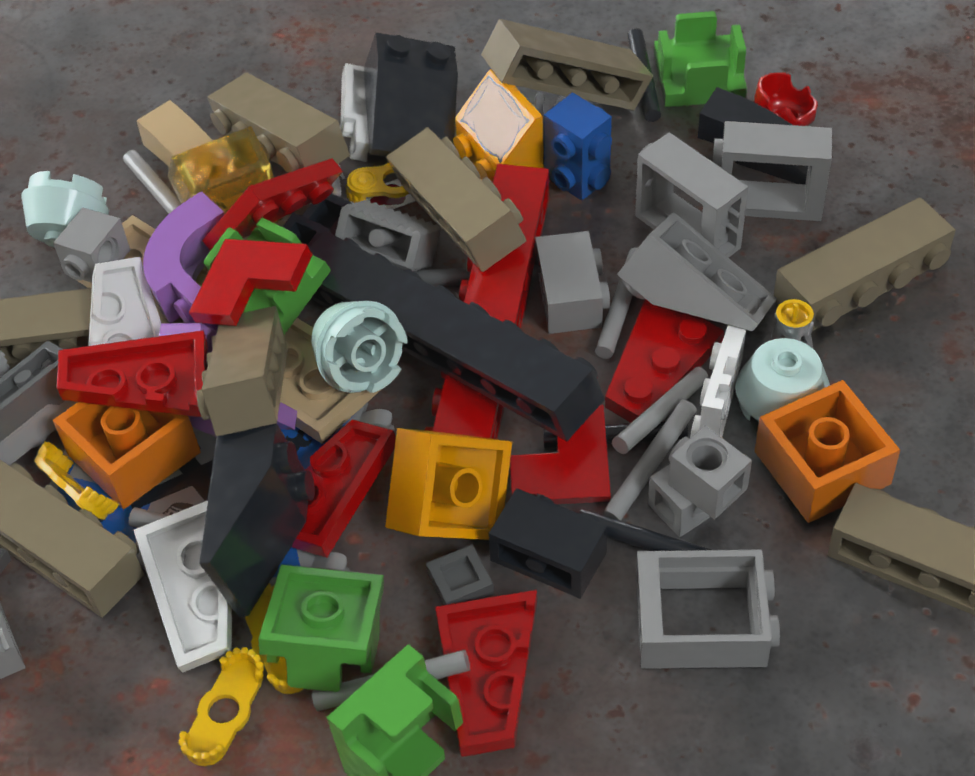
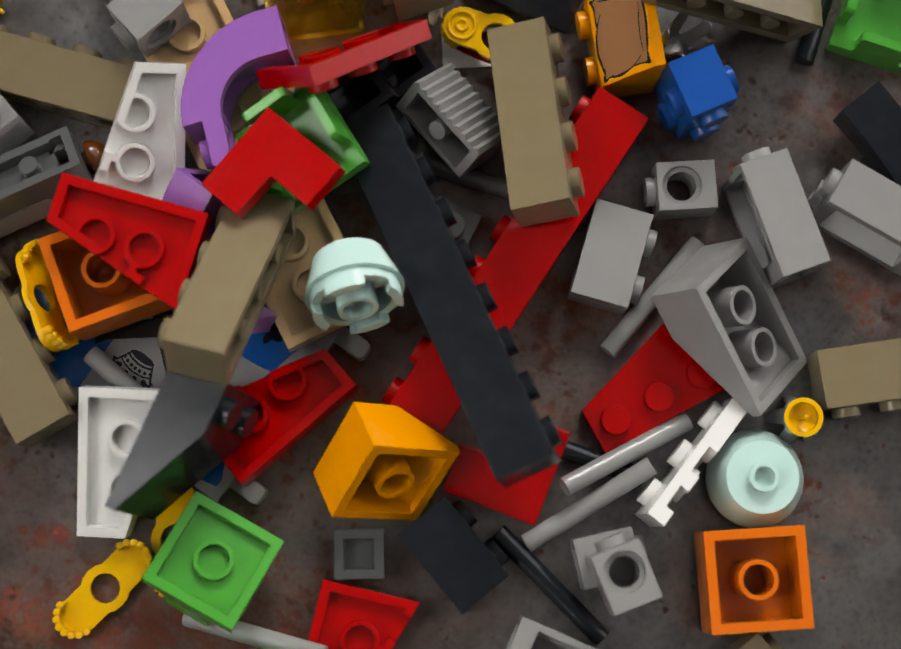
camera: 15 degrees right, 30 degrees up
none -> light grey brick [643,159,718,220]

